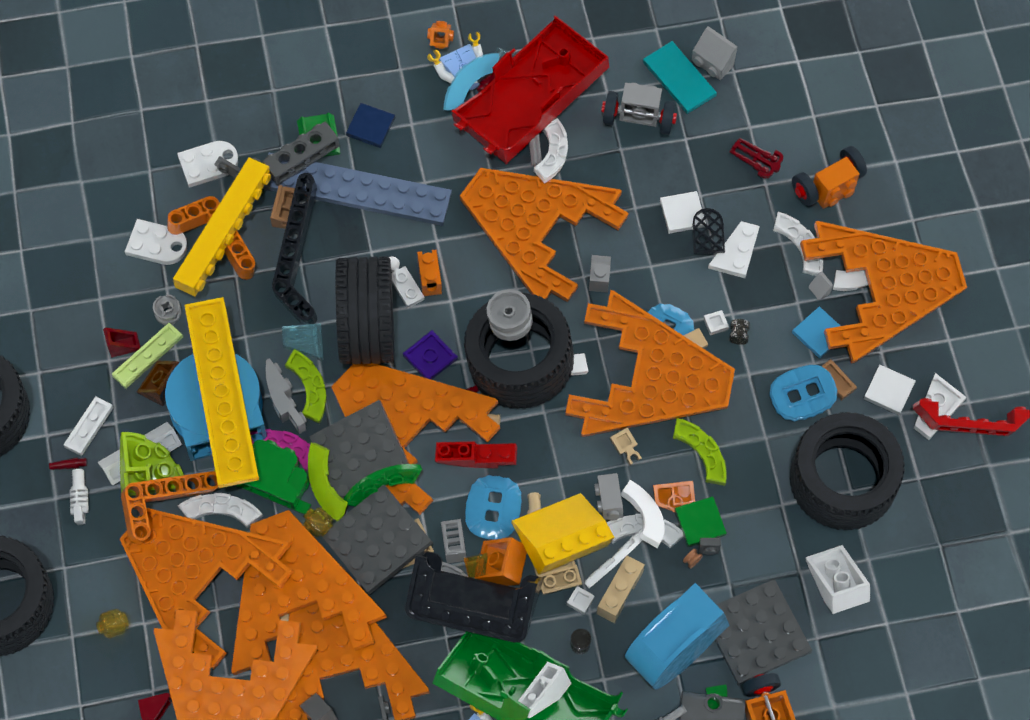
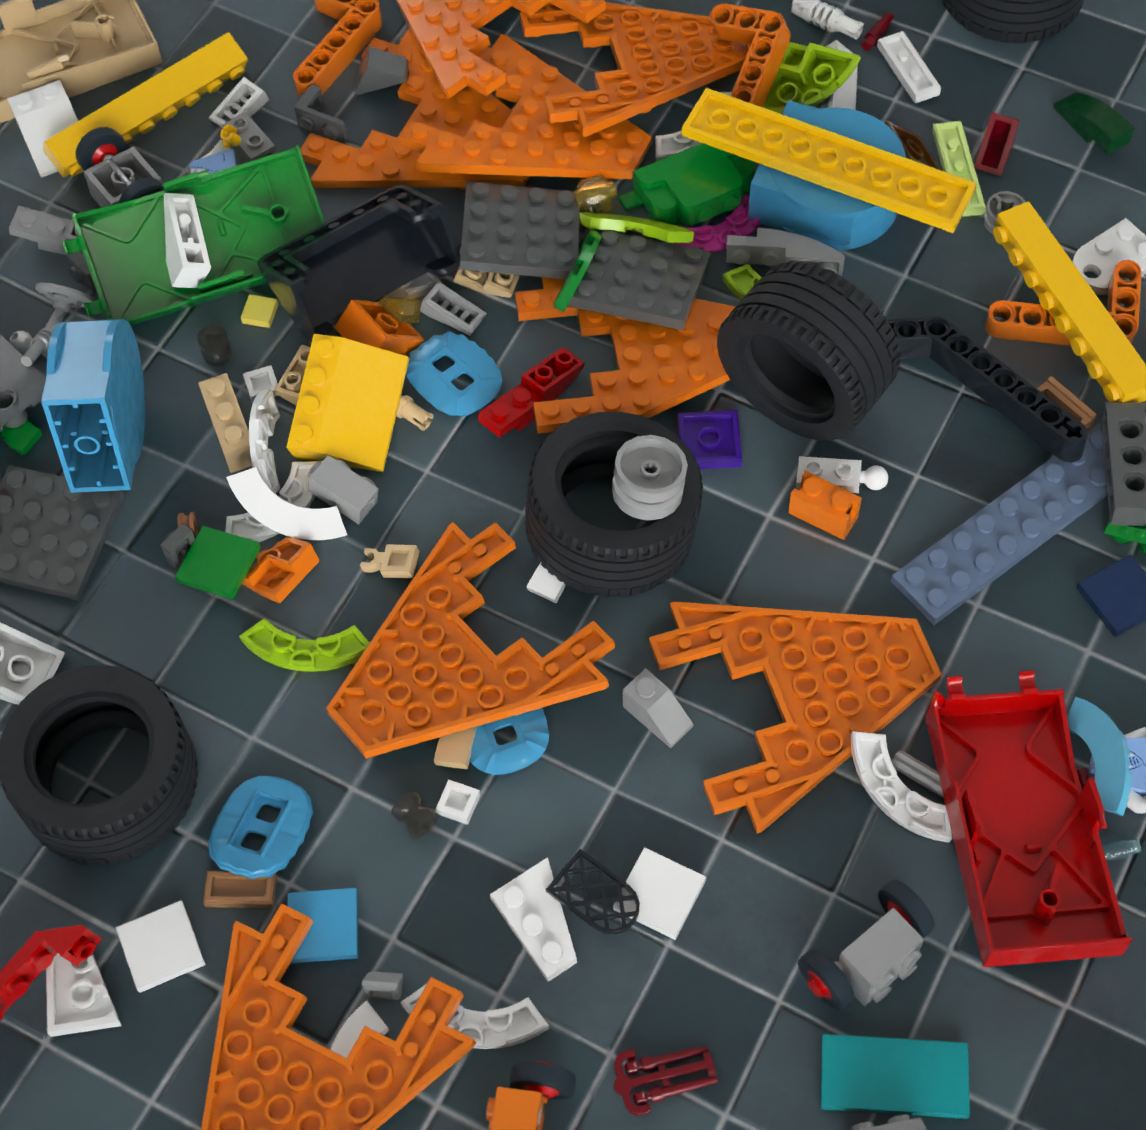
camera: 135 degrees right, 5 degrees down
none -> light yellow tile [241,294,278,328]
none -> dark green slope [1053,92,1135,154]

